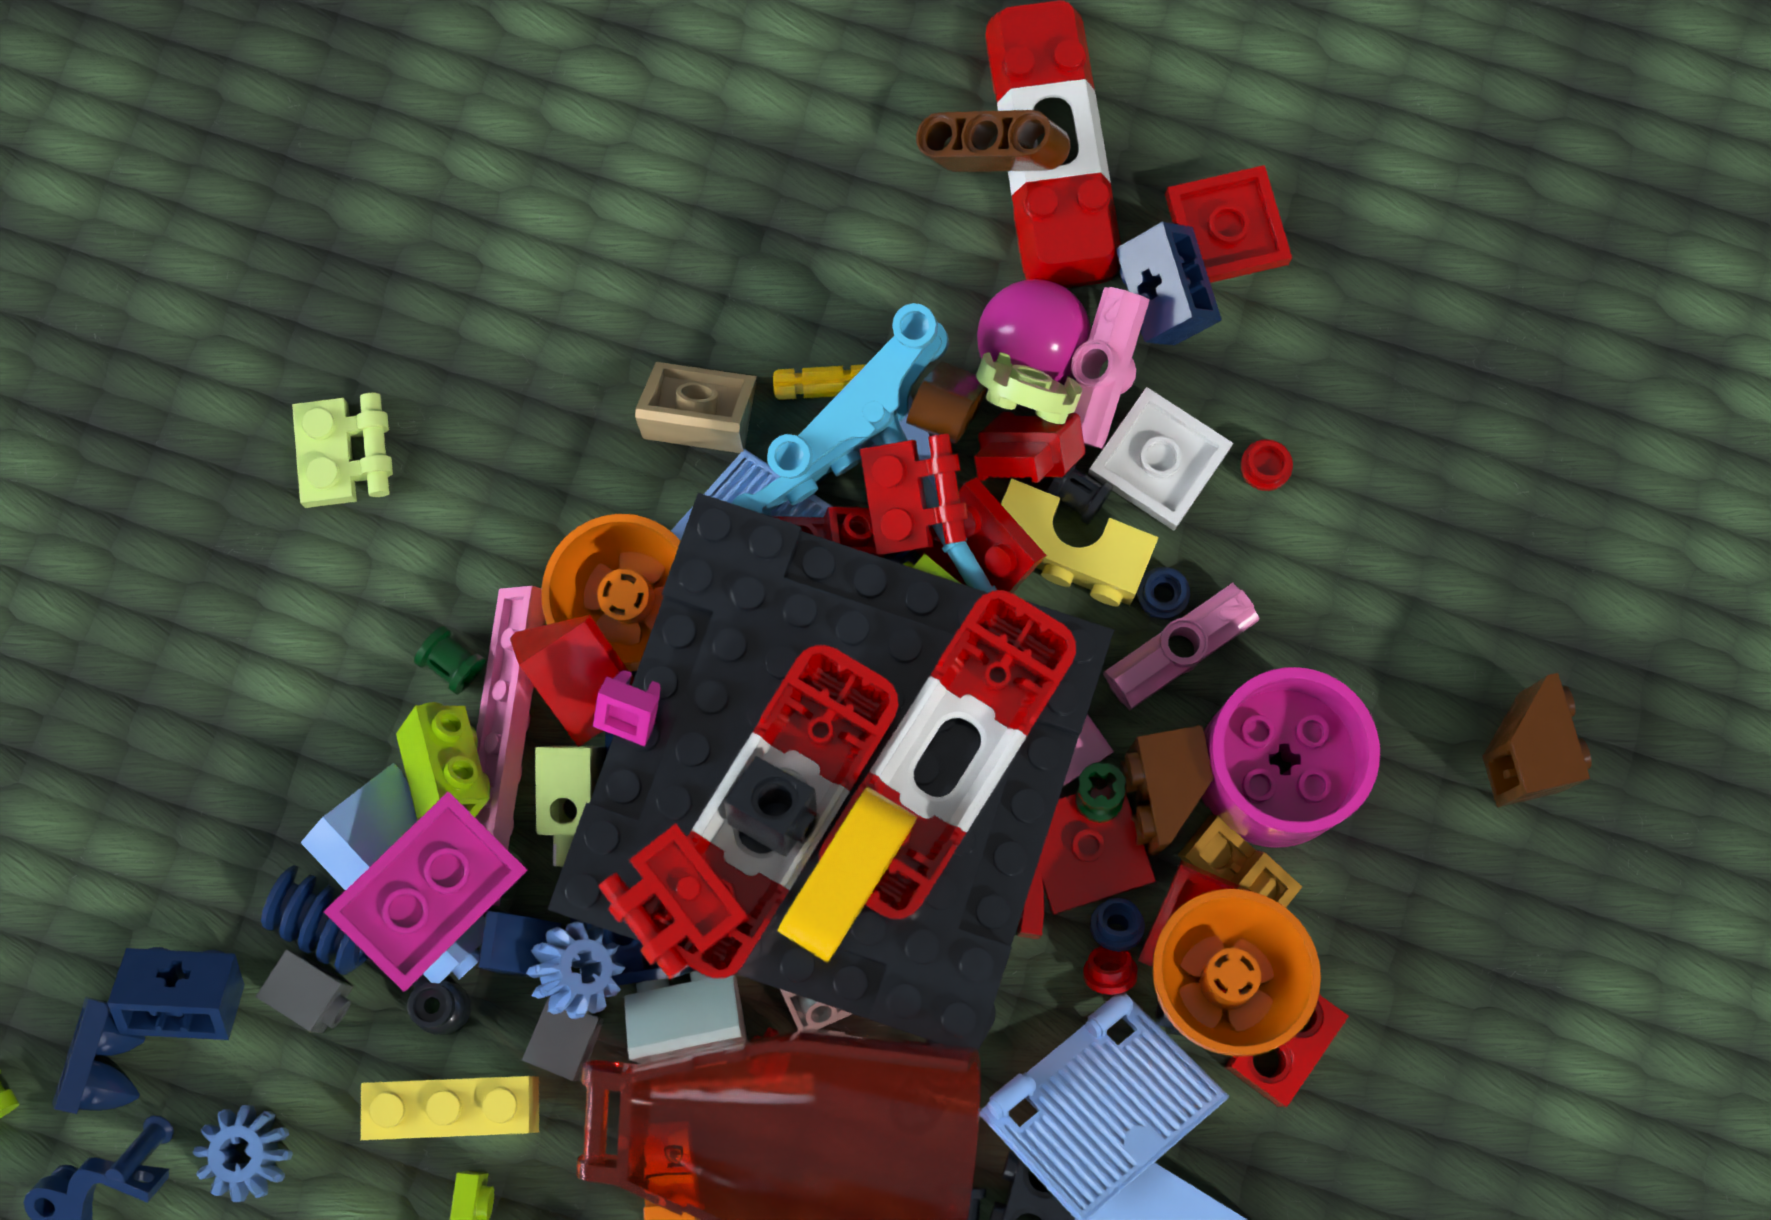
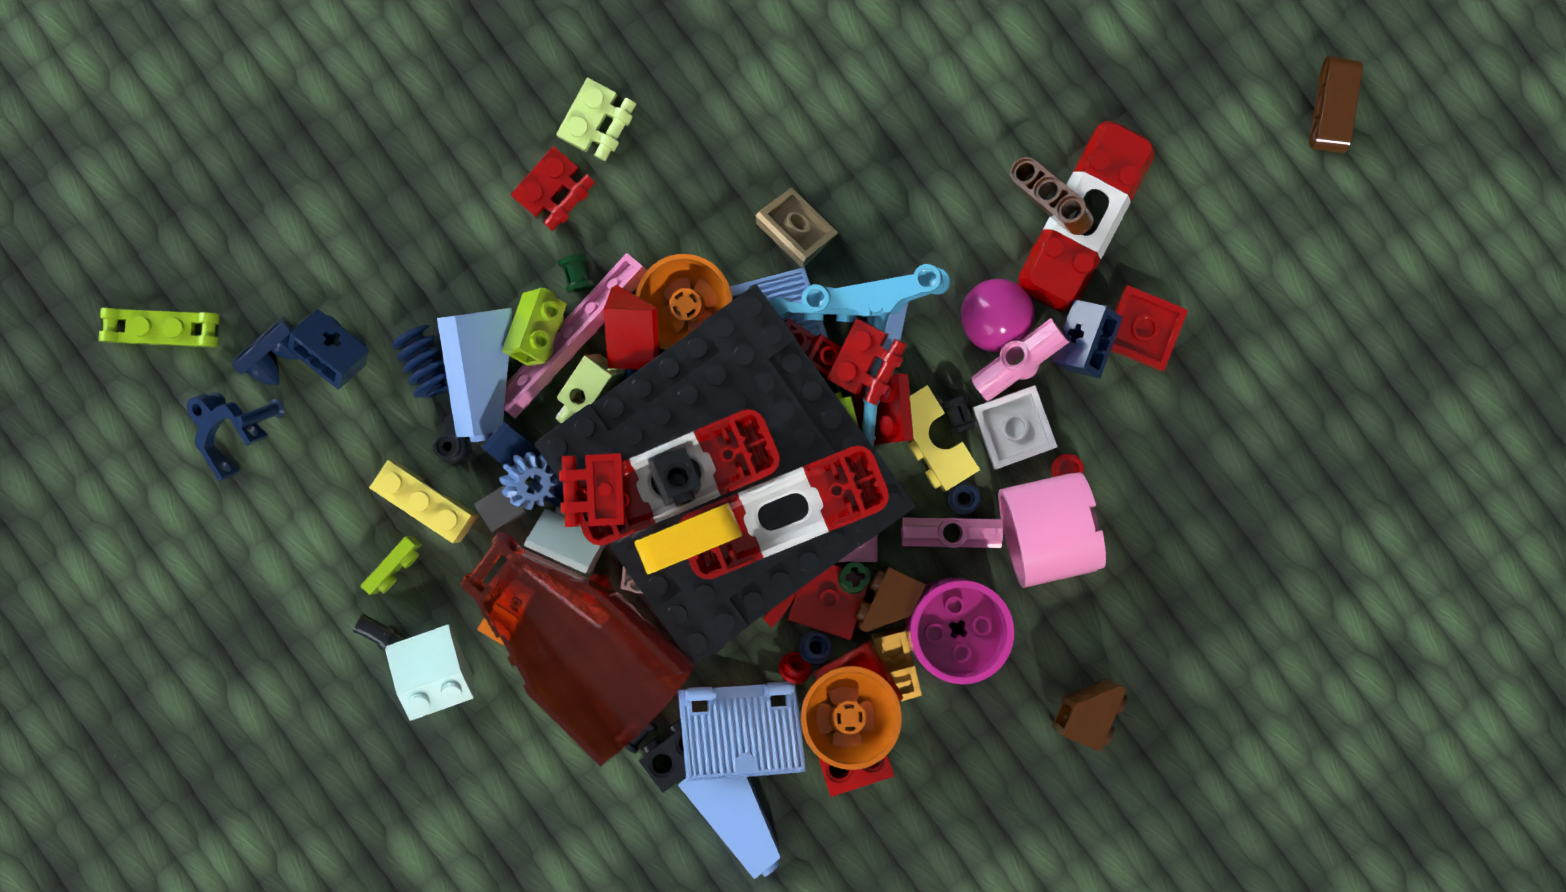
camera: 30 degrees right, 10 degrees up
medium blue gear [193,1105,293,1202] -> none
dark grey brick [255,949,354,1033] -> none
dark pink plate [323,791,527,992] -> none
dark pink tile [593,671,661,746] -> none
yellow axle [773,364,866,400] -> none
reddish brown beam [906,361,987,444] -> none
red piece [974,412,1085,482] -> none
yellowish green plate [976,352,1082,424] -> none
none -> red plate [510,146,595,232]
none -> bright pink brick [998,472,1106,588]

